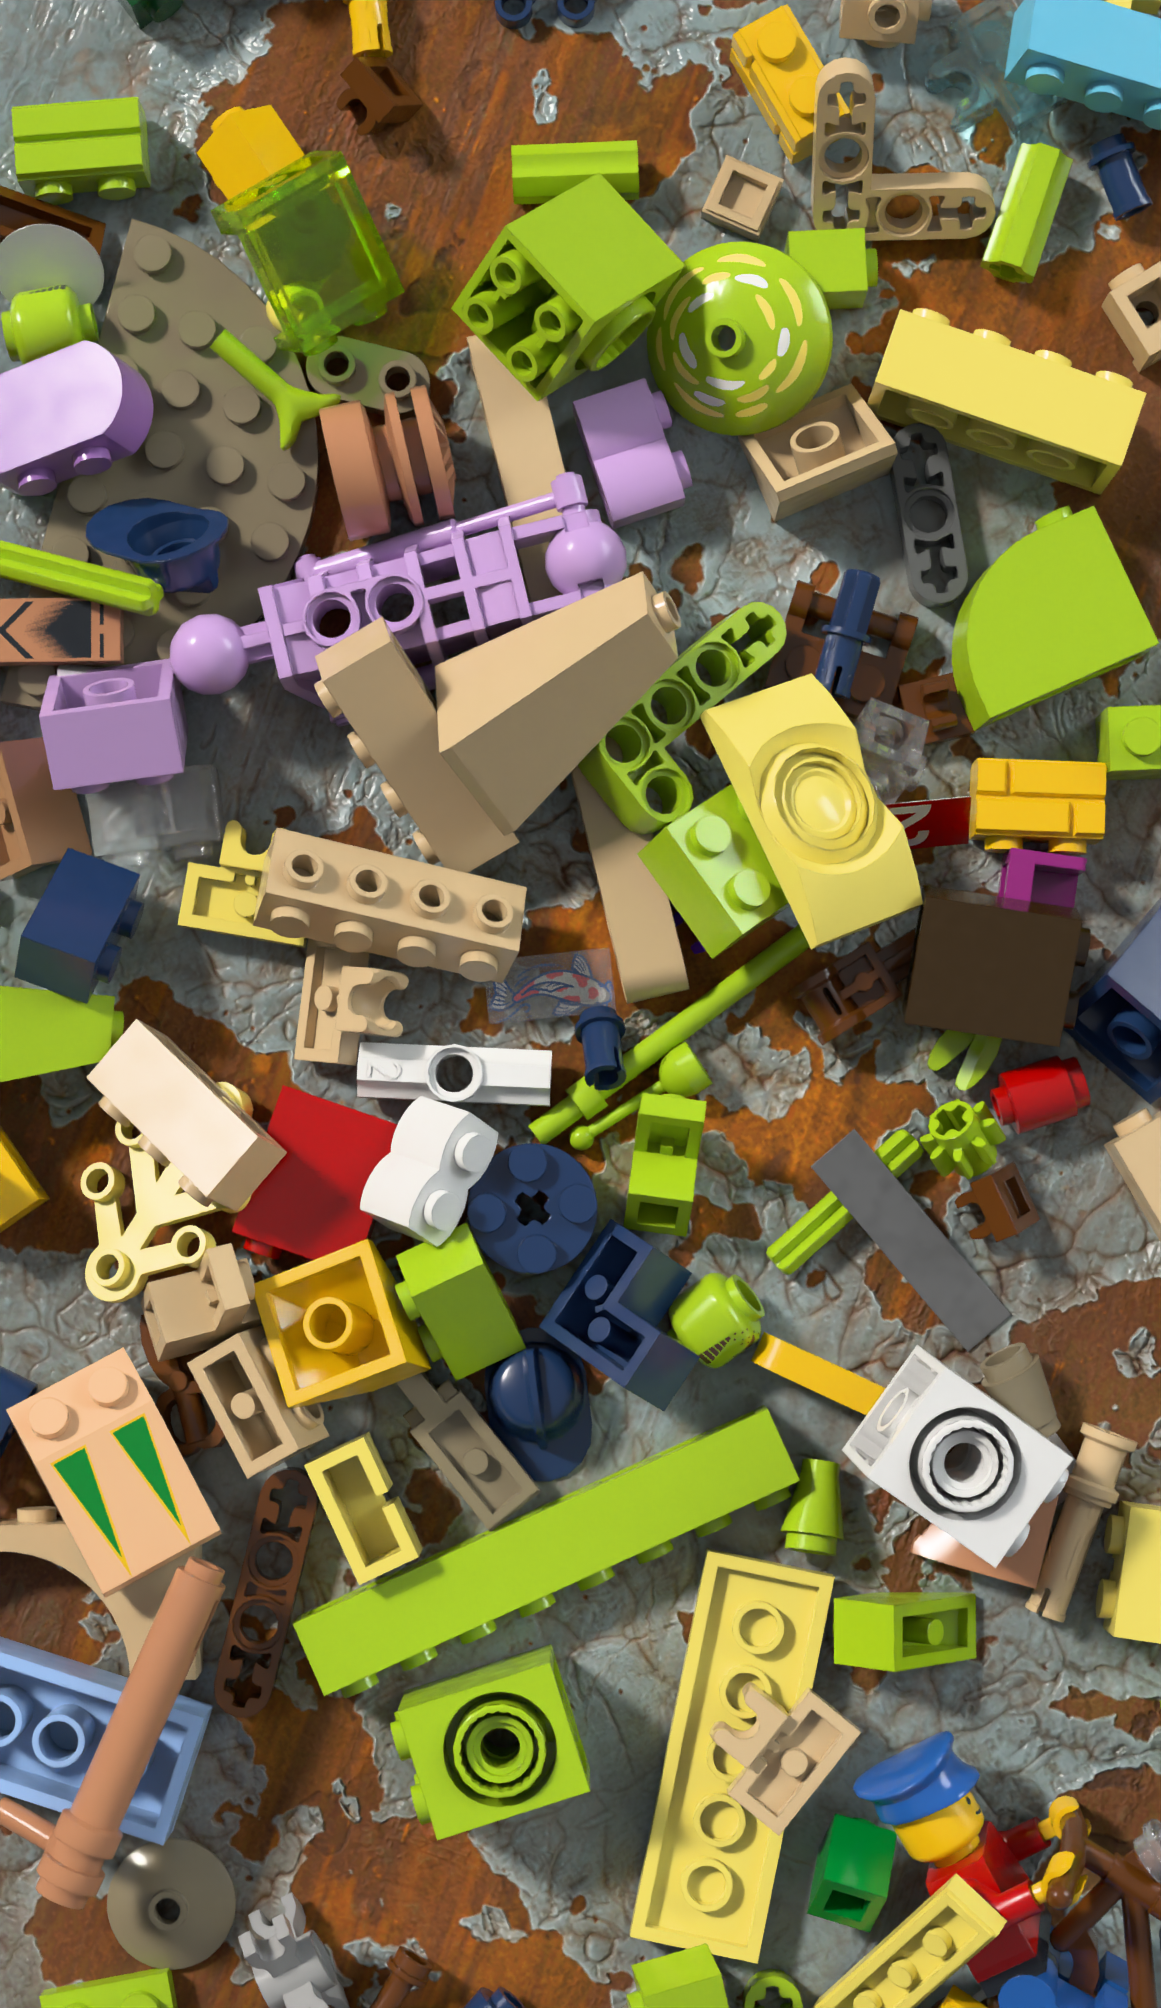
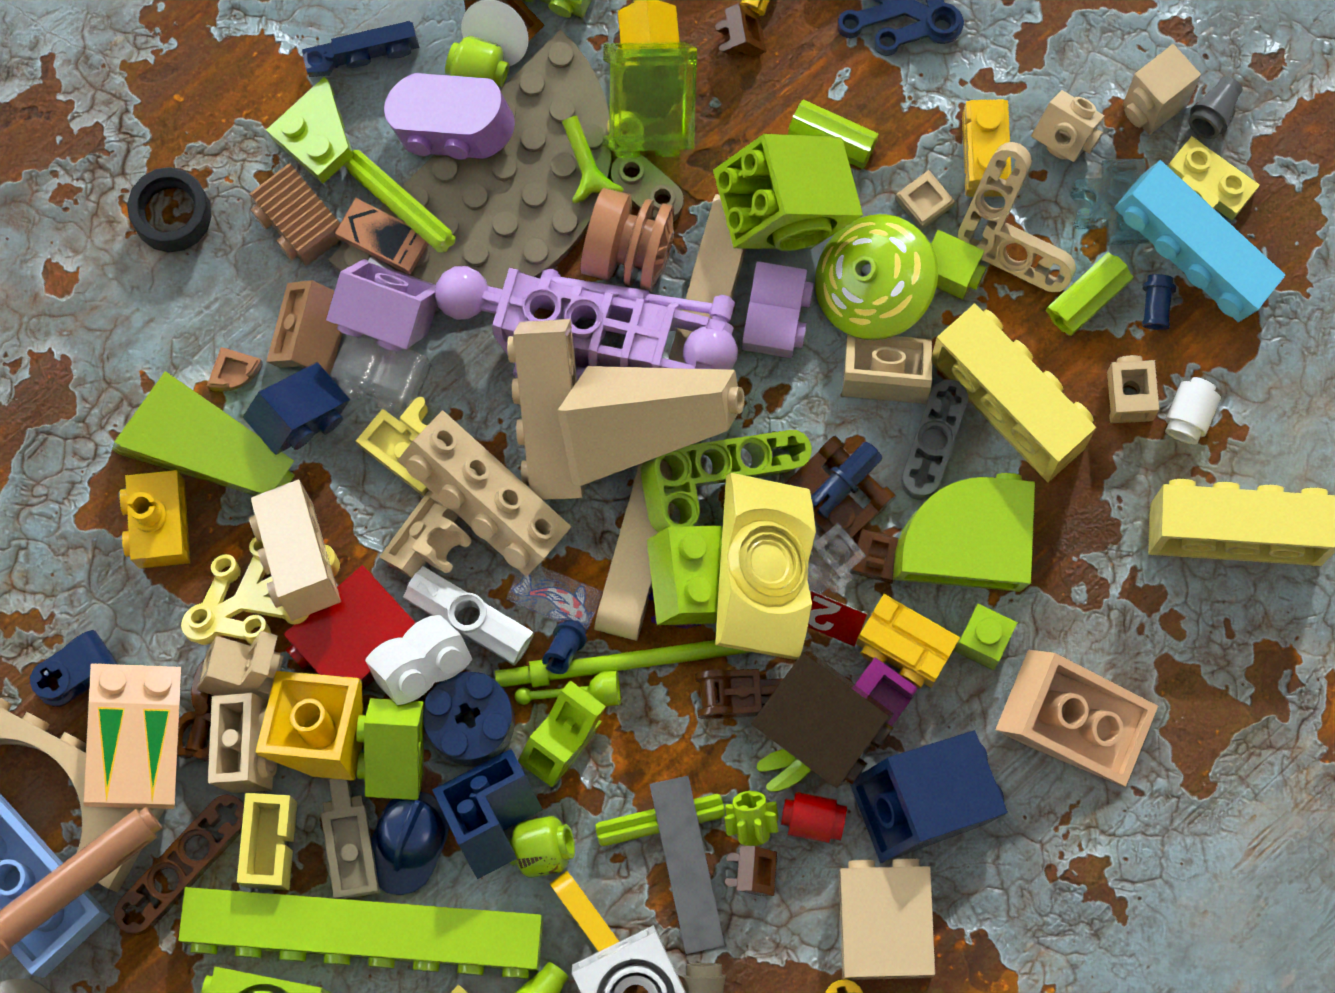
camera: 30 degrees right, 10 degrees down
dark blue piece [86,498,229,593] -> none

